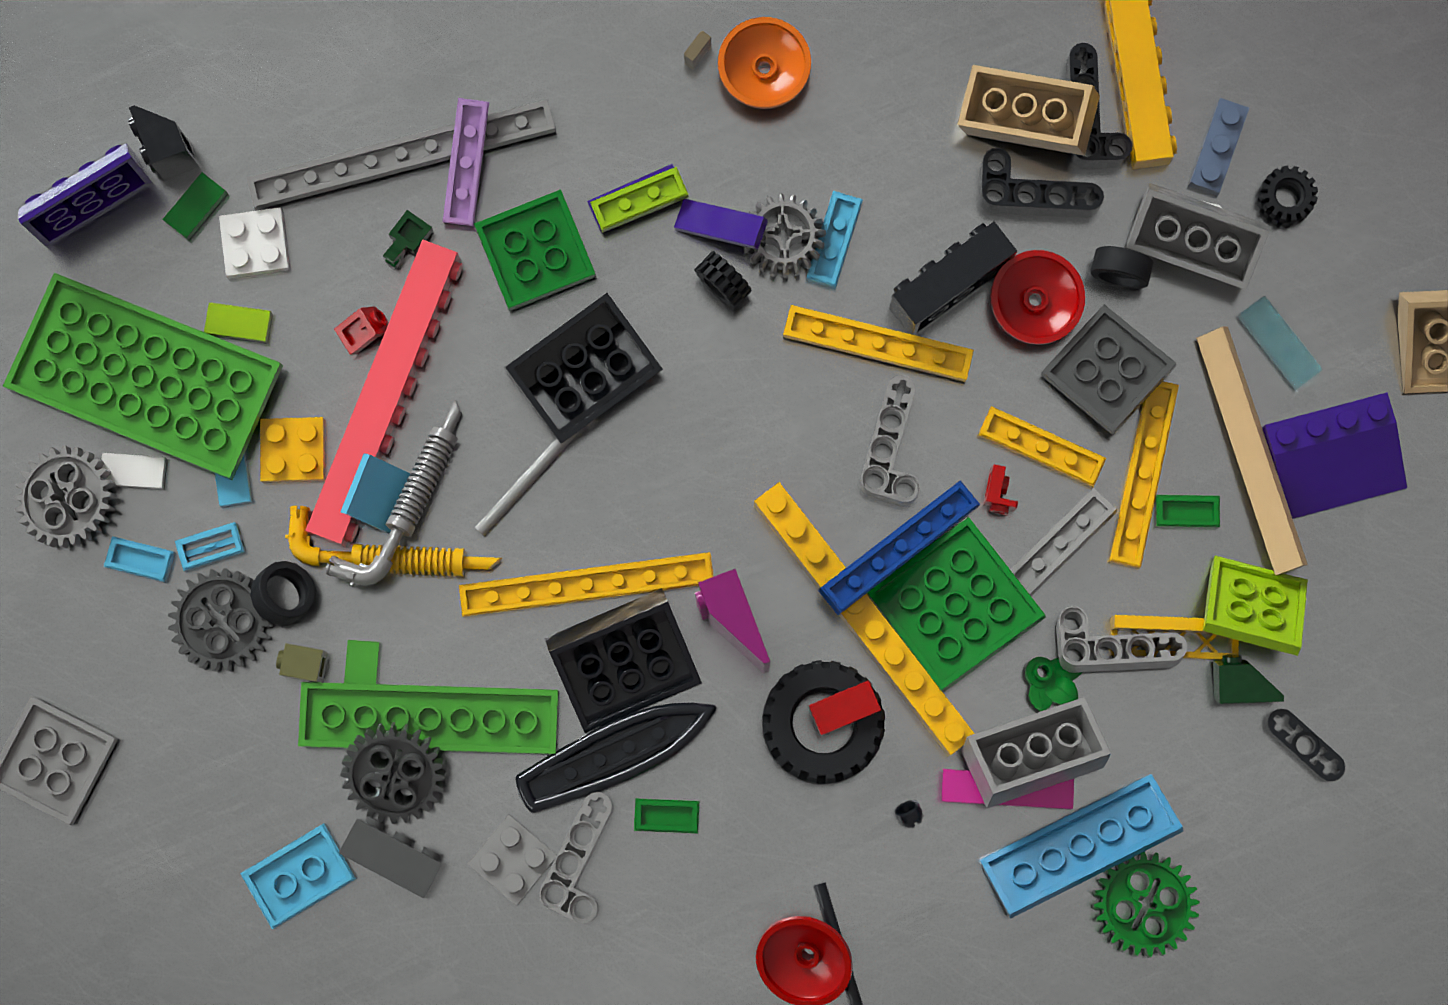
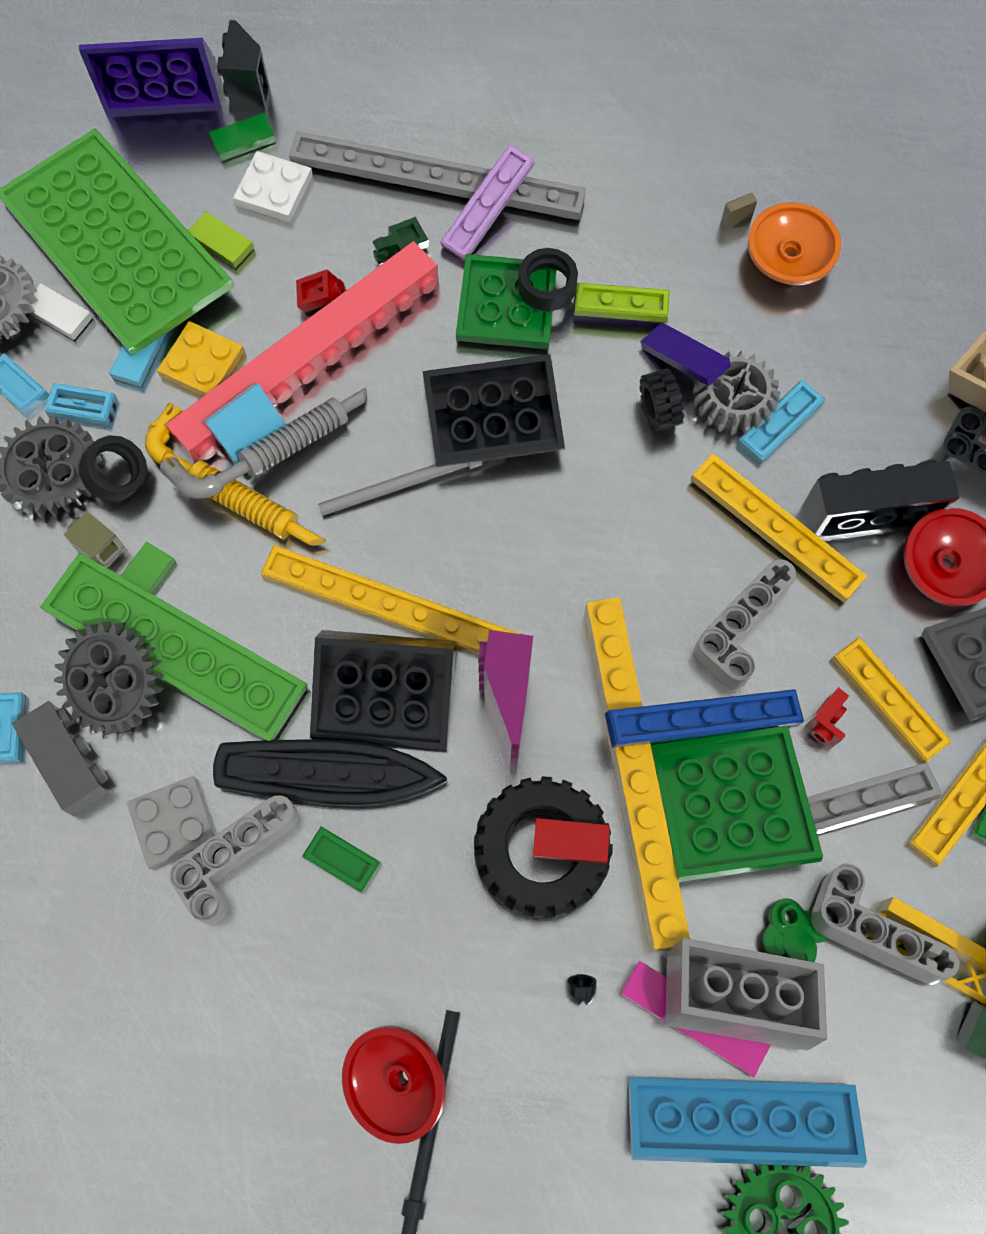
camera: 25 degrees right, 10 degrees down
none -> black tyre [518,248,578,312]

